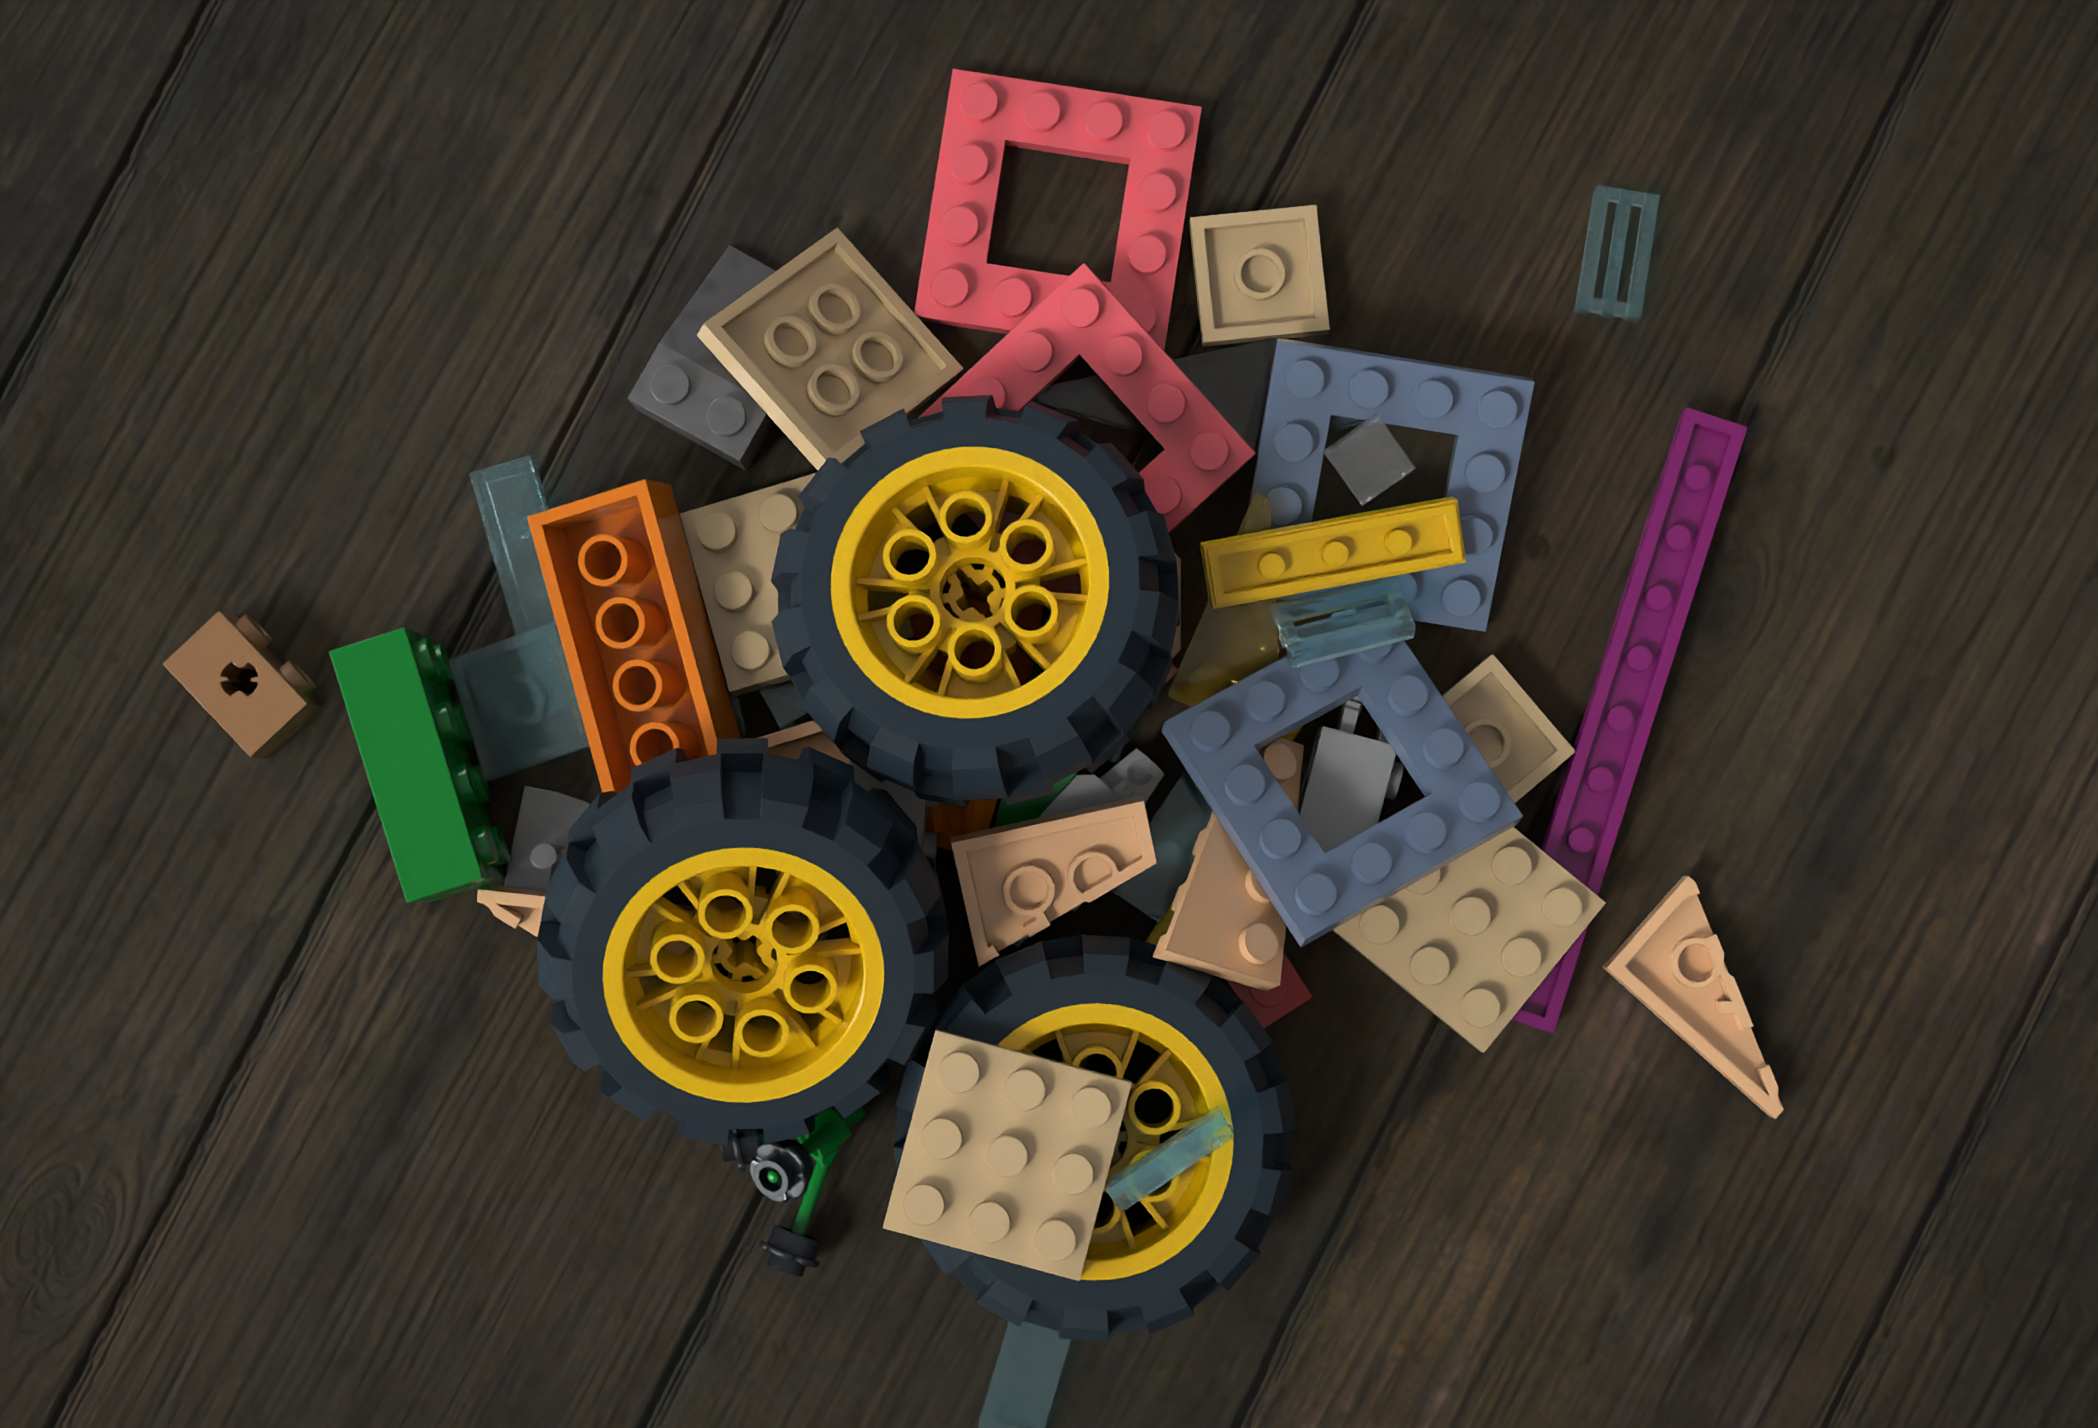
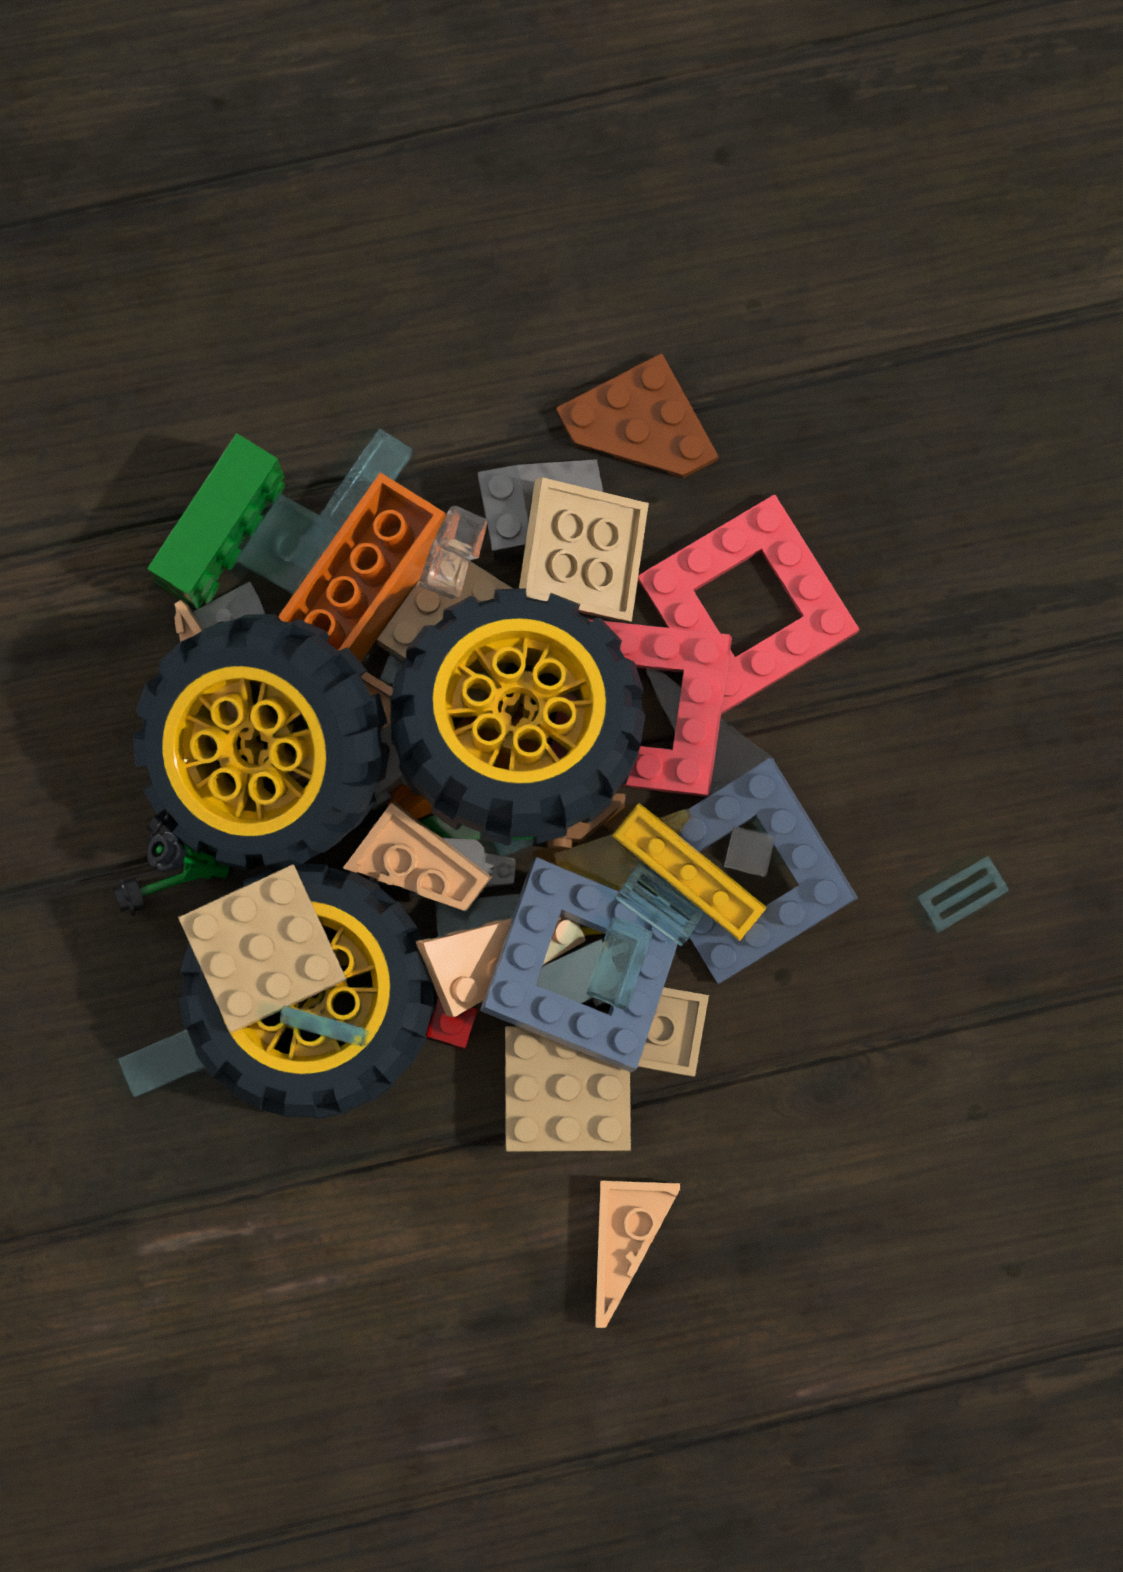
camera: 55 degrees right, 5 degrees down
medium nougat brick [163,611,322,759] -> none
tan plate [1189,205,1330,347] -> none
magenta plate [1511,407,1747,1034] -> none
none -> clear slope [418,506,488,599]
none -> dark orange plate [556,353,719,479]
none -> clear light blue tile [586,916,653,1010]

